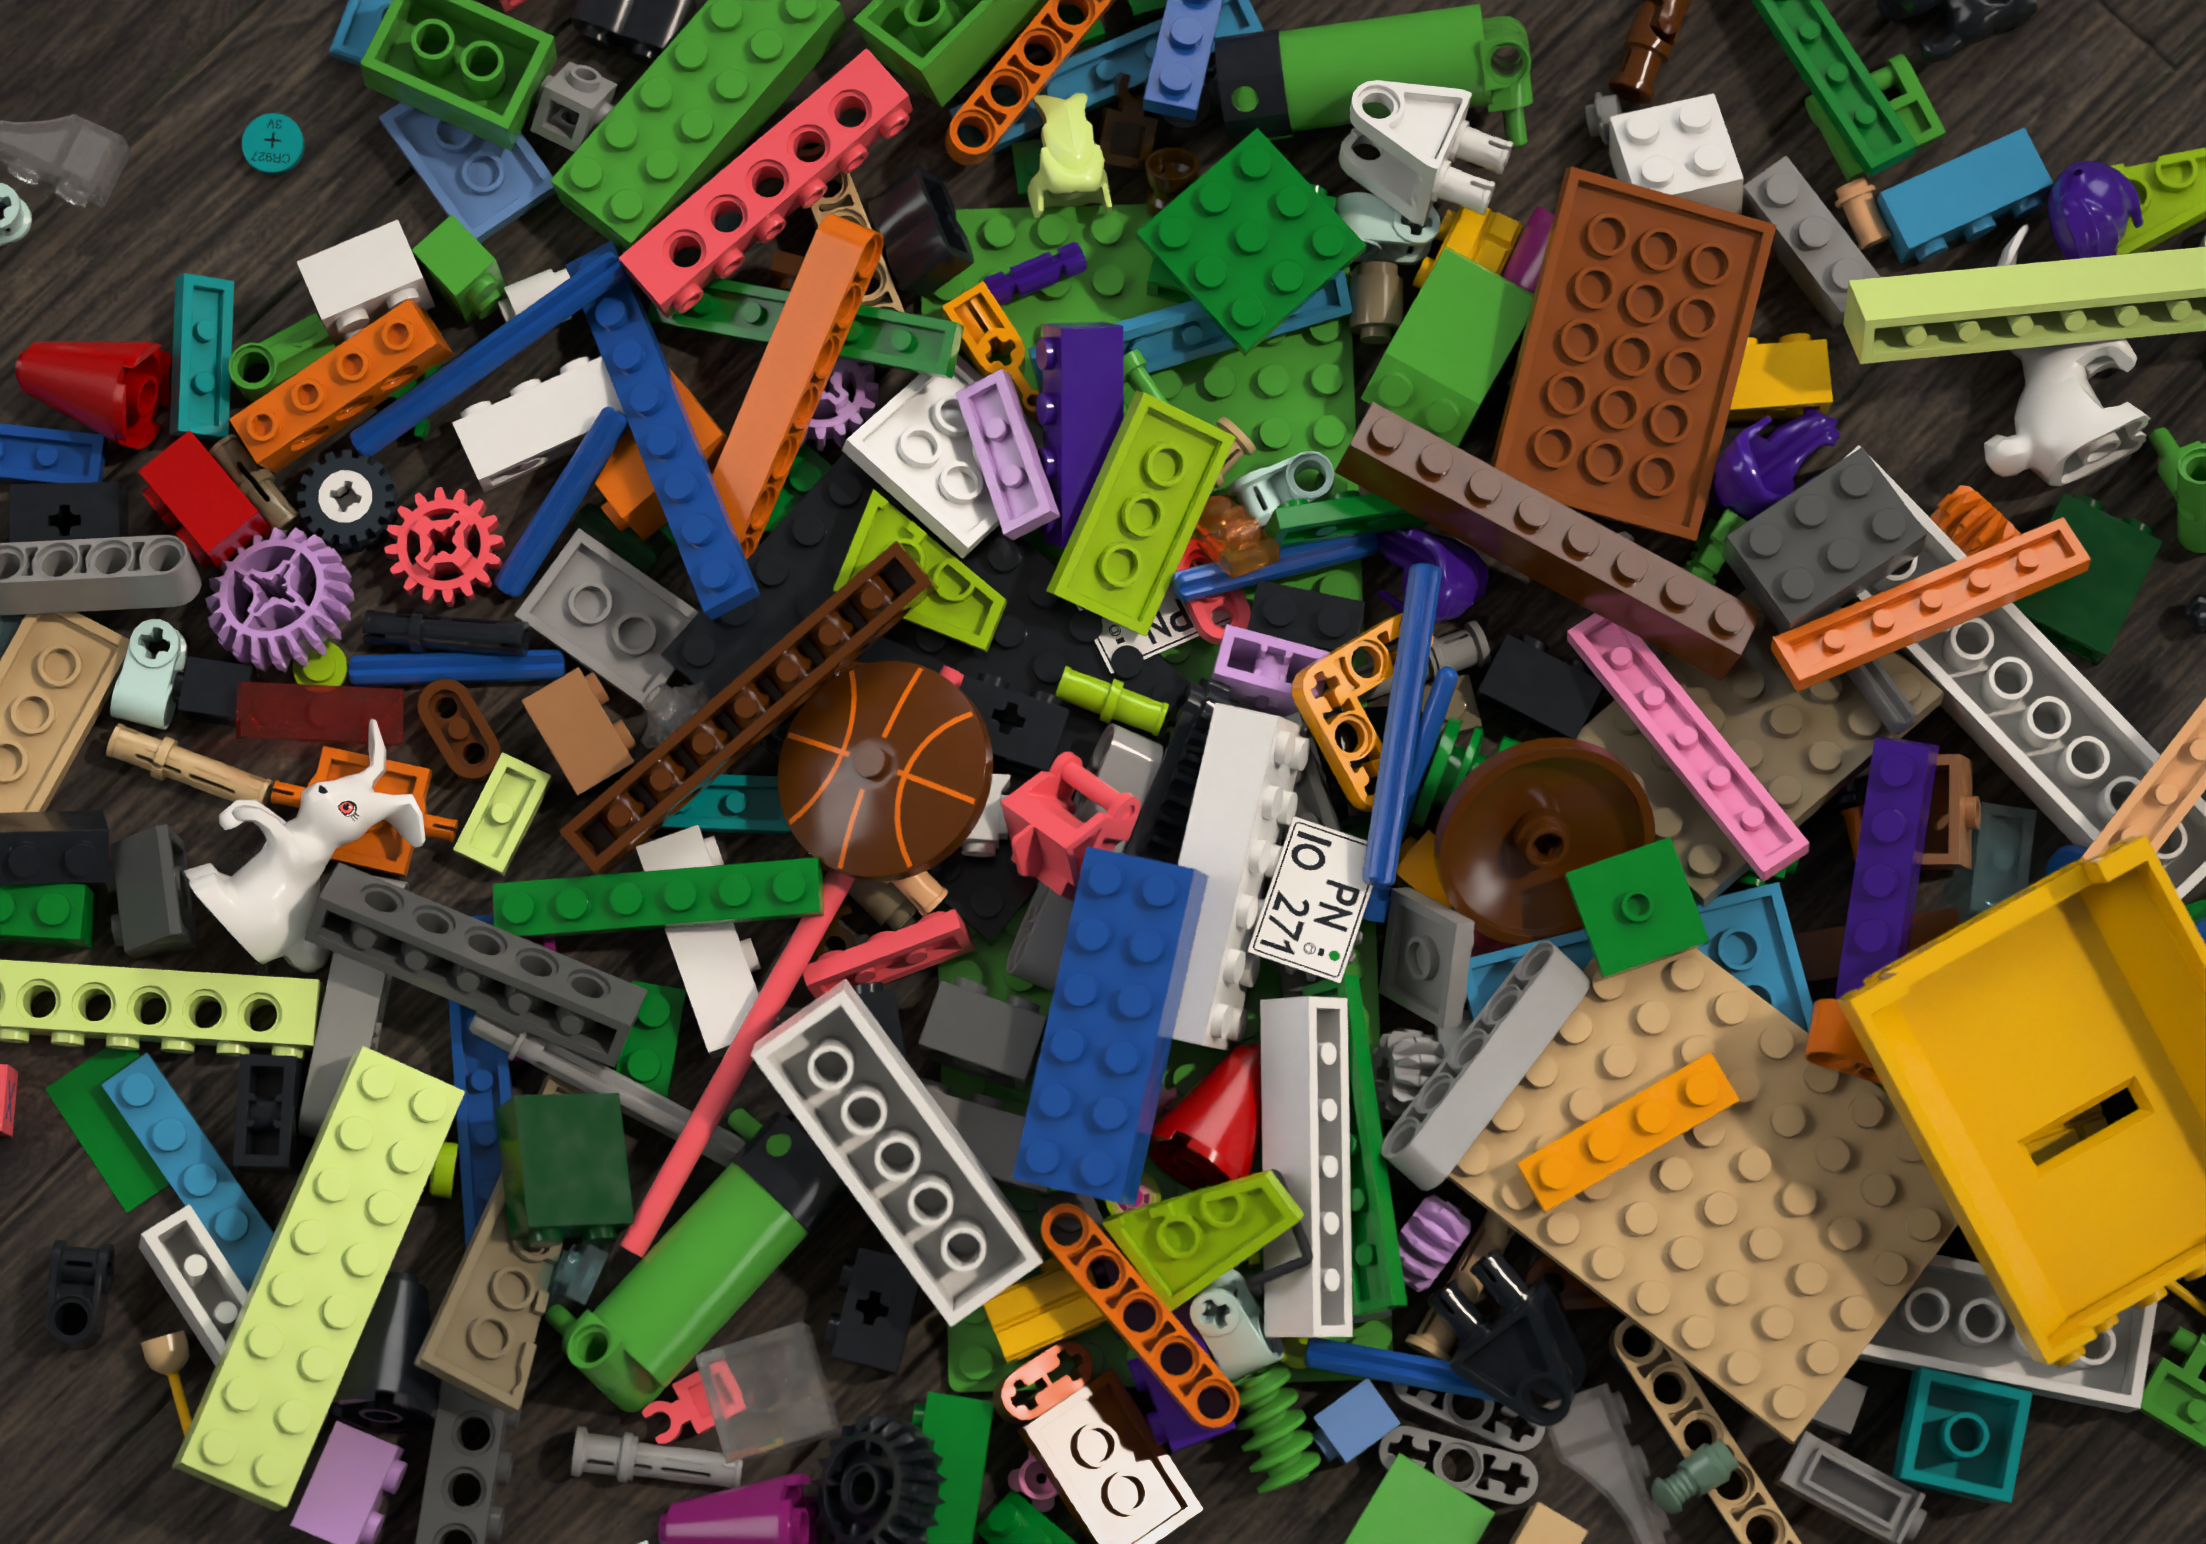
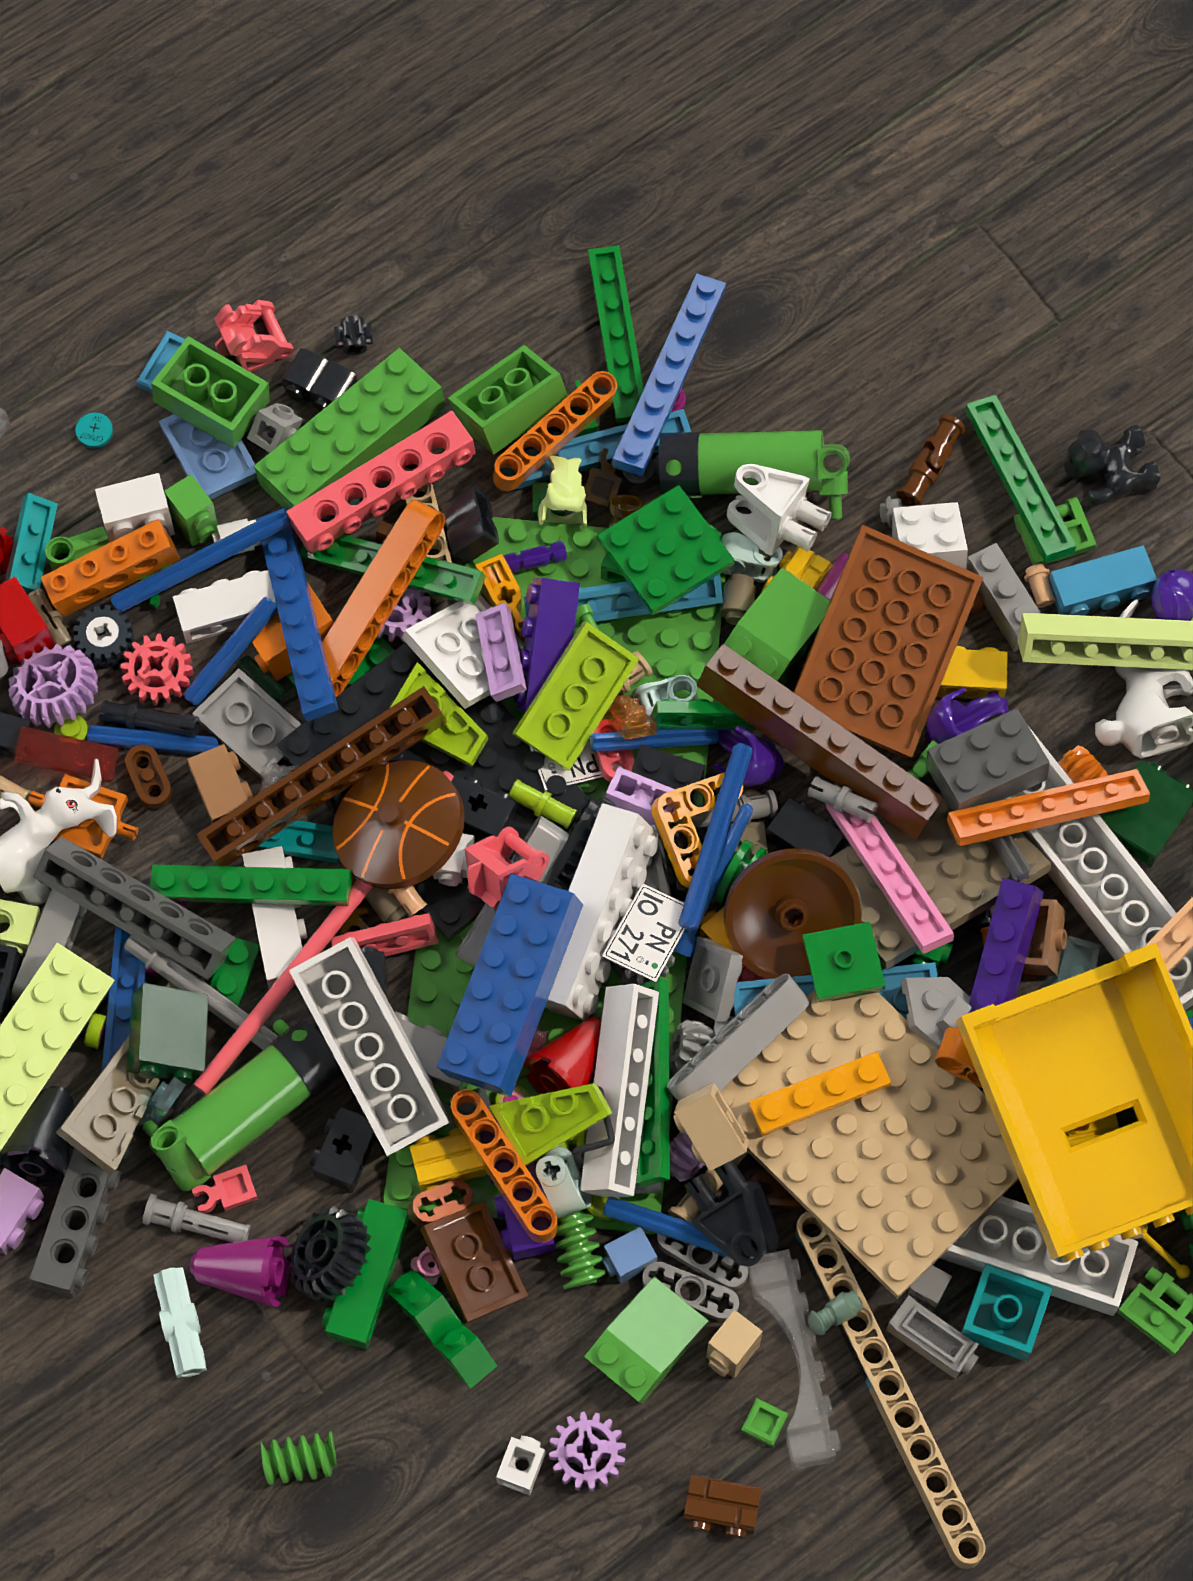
camera: 10 degrees right, 10 degrees down
yellowish green plate [453,752,553,876] -> none
clear slope [695,1321,841,1464] -> none
dark grey brick [918,977,1047,1094] -> none
none -> tan brick [674,1082,749,1171]
none -> light grey pin [808,777,878,823]
none -> light grey plate [900,977,972,1049]

